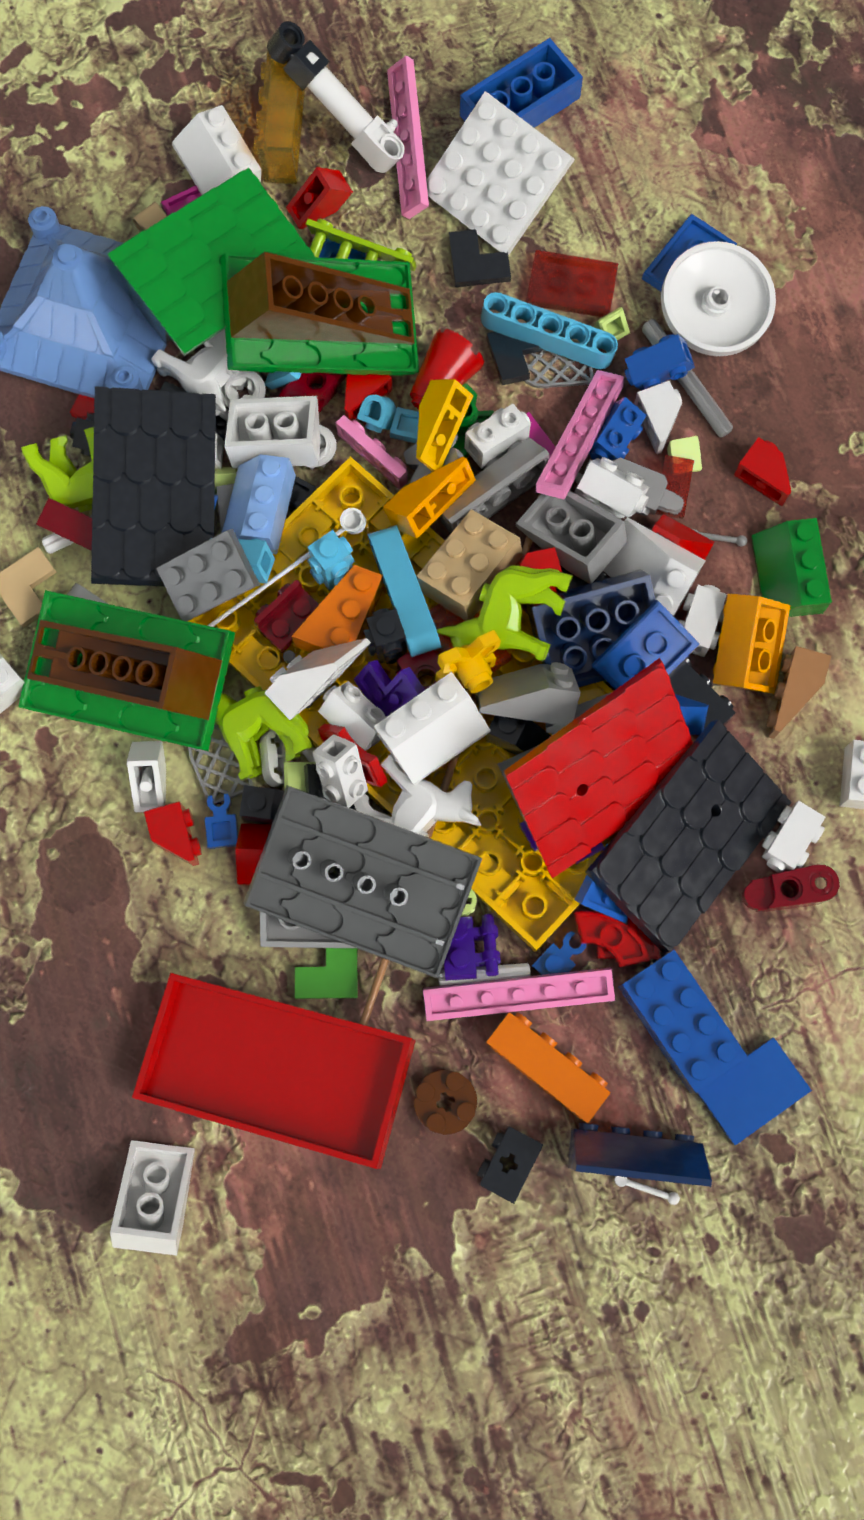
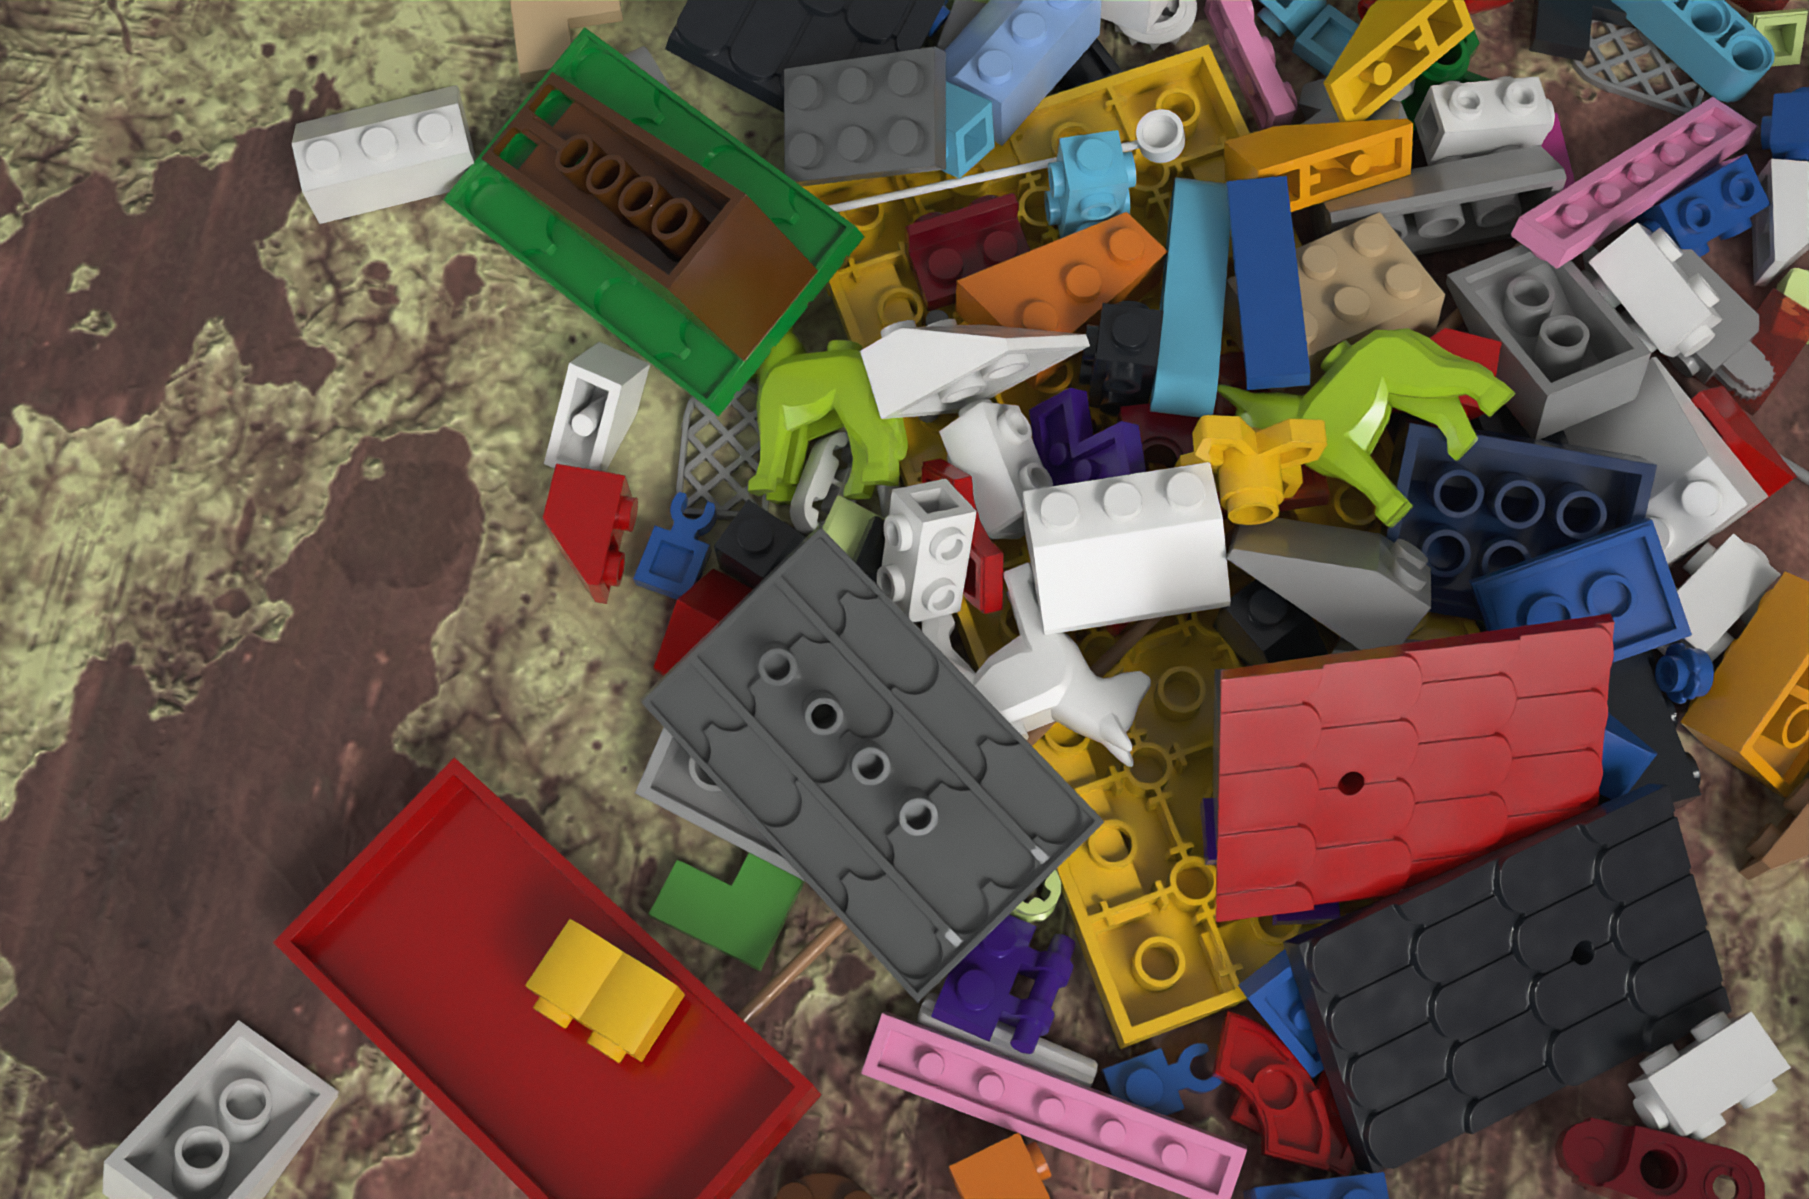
camera: 25 degrees right, 5 degrees down
none -> yellow brick [525,919,685,1064]
none -> blue tile [1227,176,1310,390]
none -> blue plate [1655,643,1714,704]

